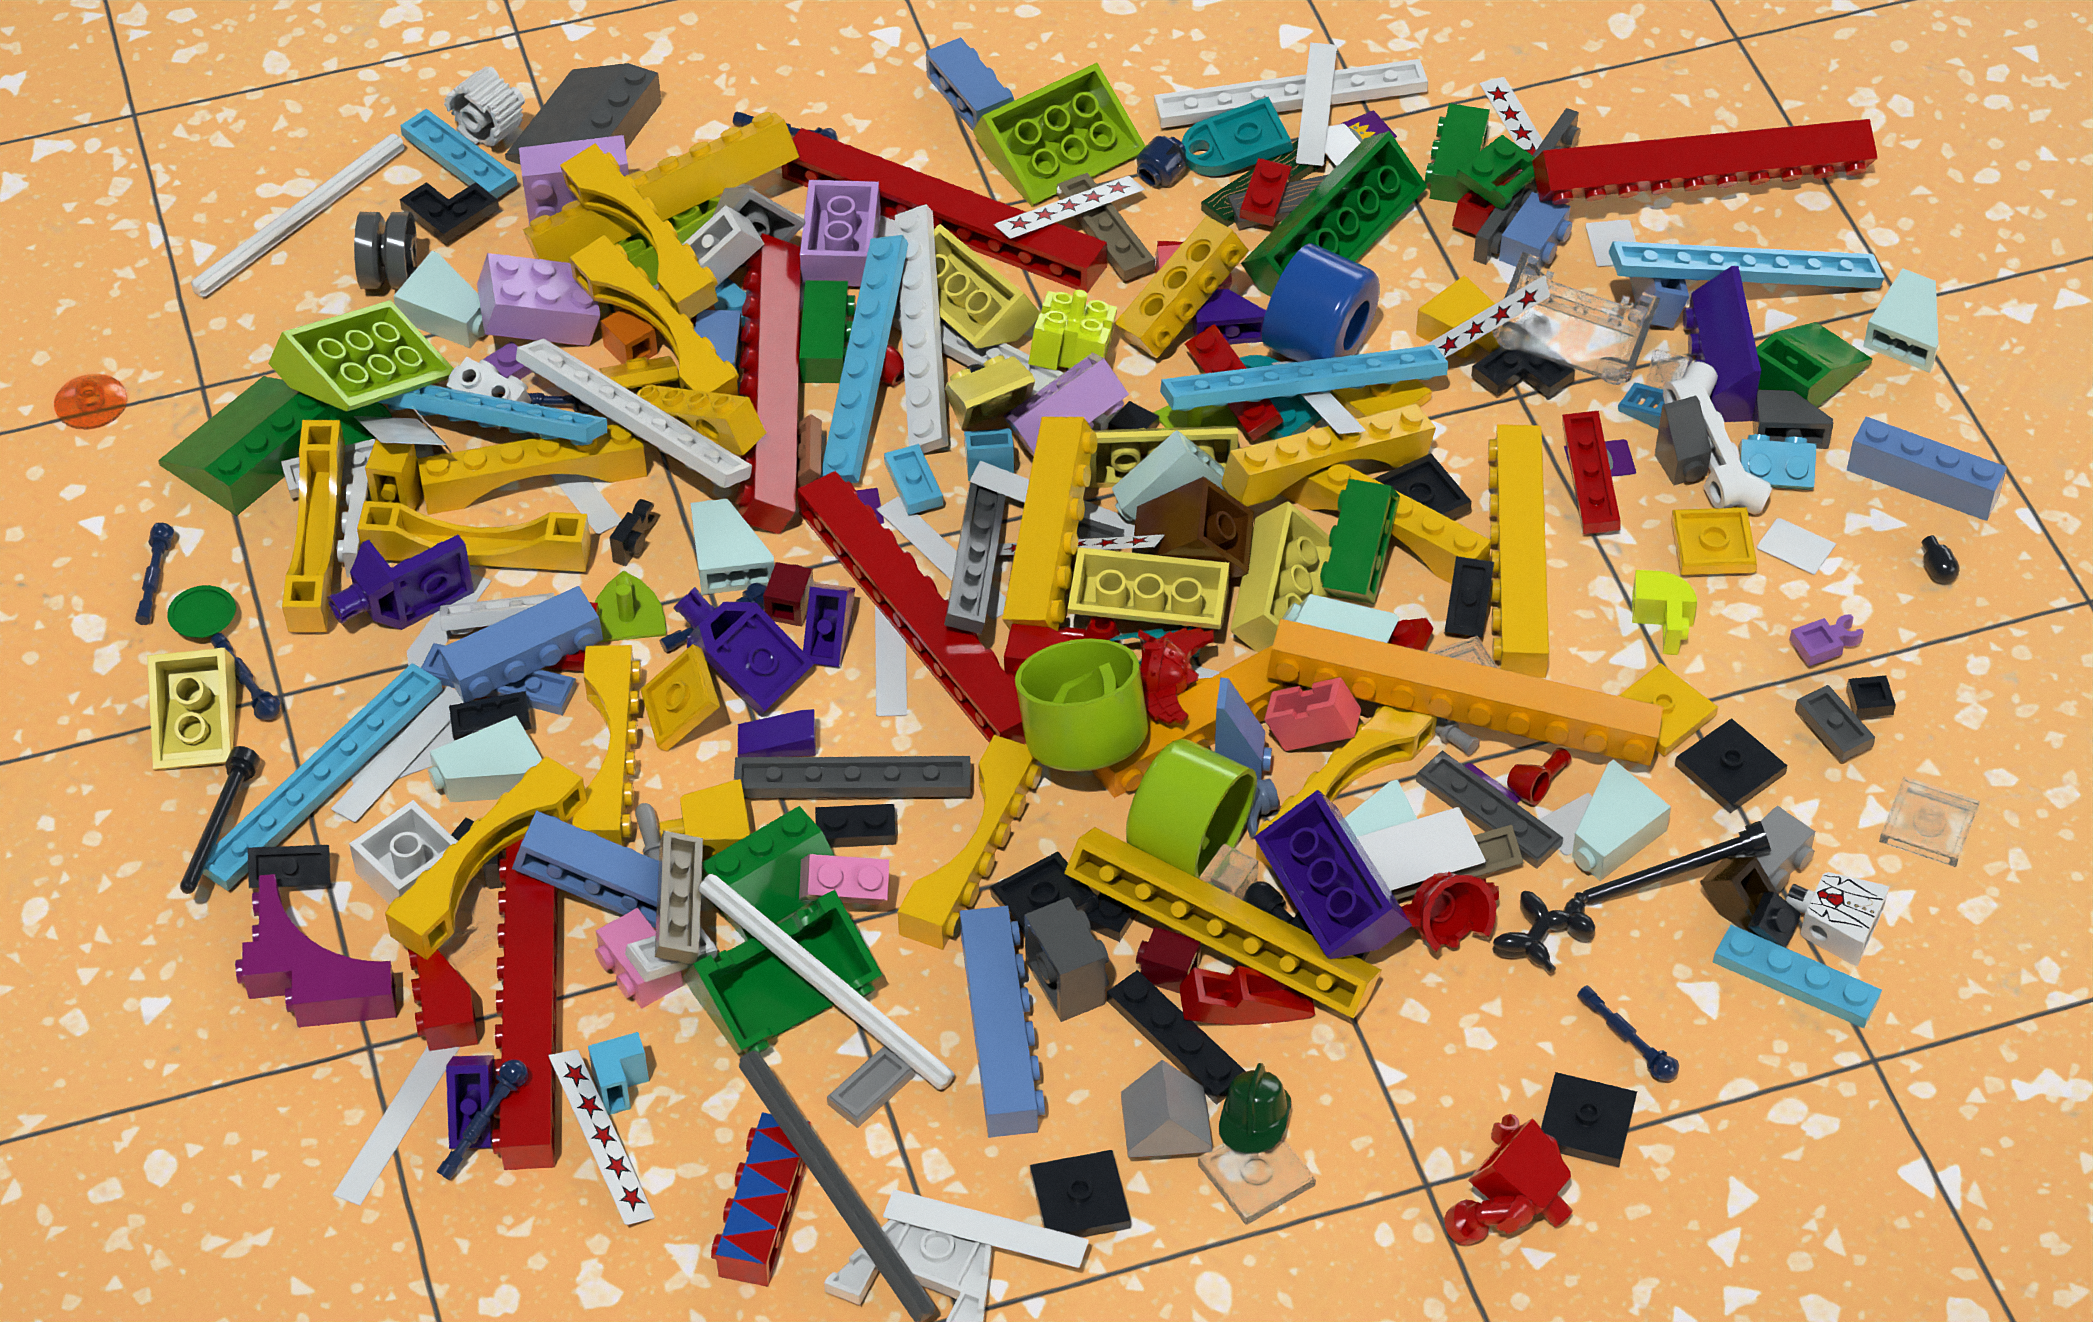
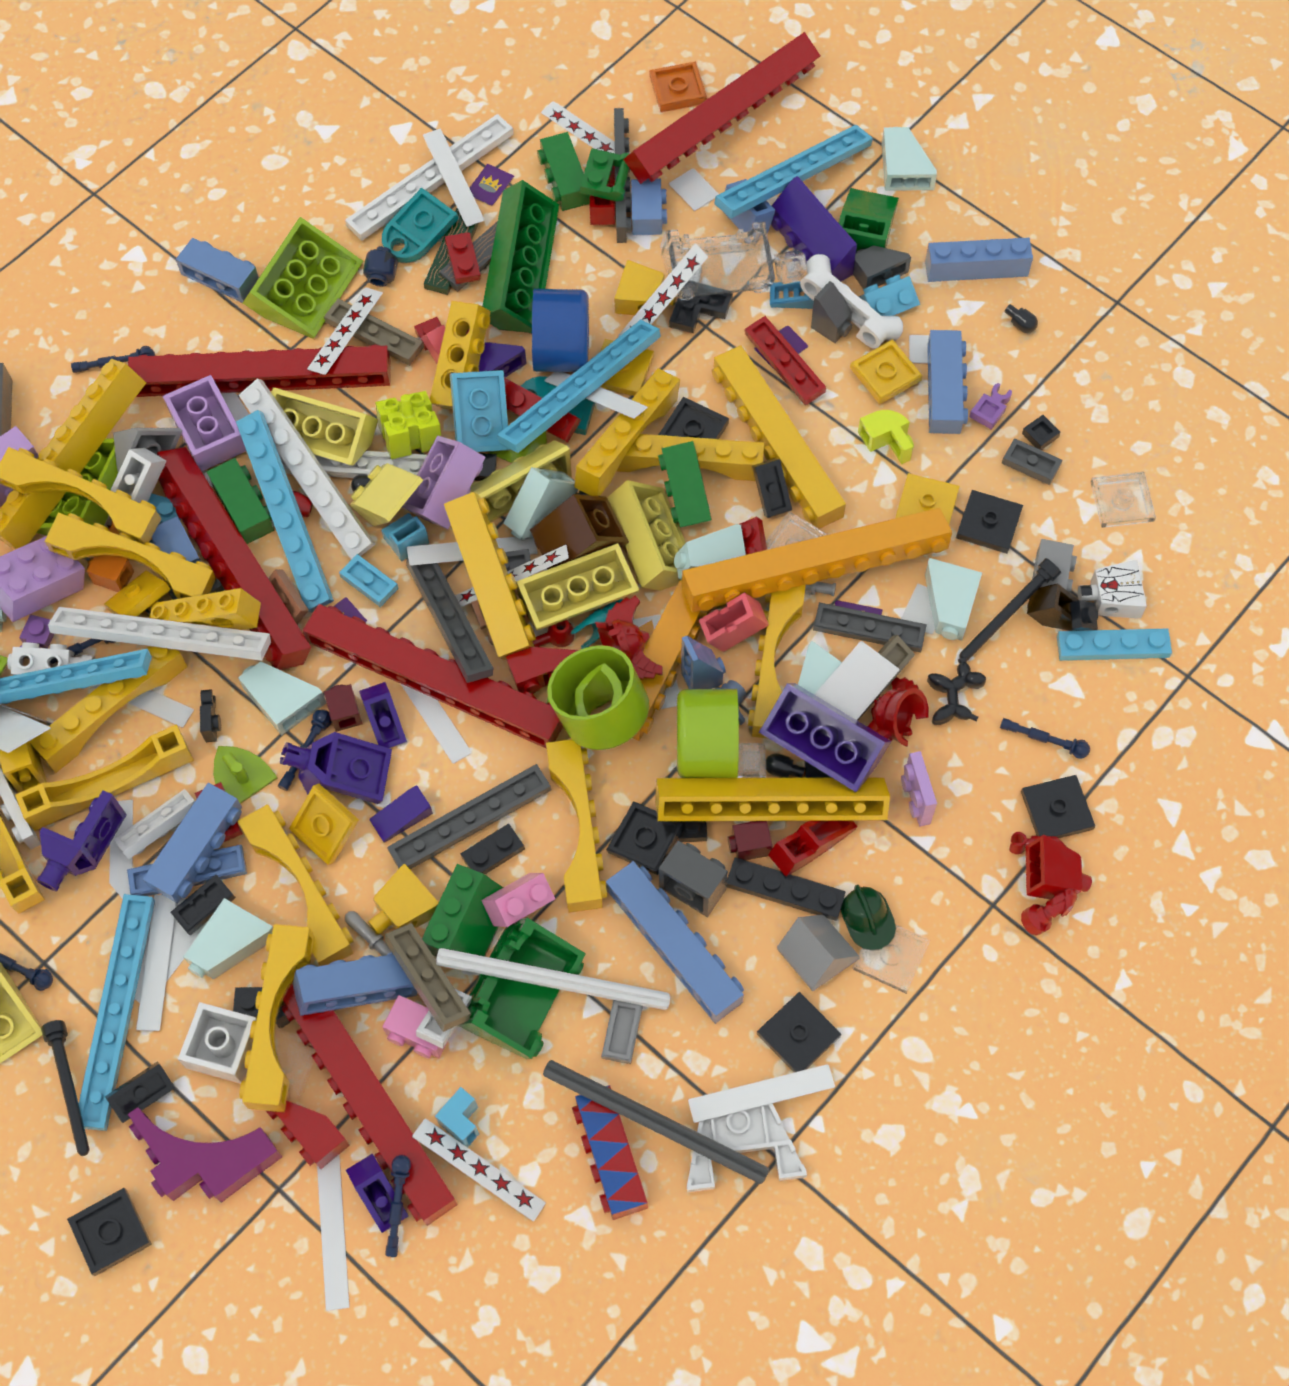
camera: 30 degrees left, 15 degrees up
white sticker [876,496,1006,620] -> none
white sticker [1325,124,1360,167] -> none
red bar [1507,748,1572,805] -> none
none -> black plate [67,1188,152,1276]
none -> medium azure plate [450,370,510,452]
none -> orange tile [649,61,707,113]
none -> lavender plate [901,751,937,827]
none -> medium blue brick [927,330,968,434]

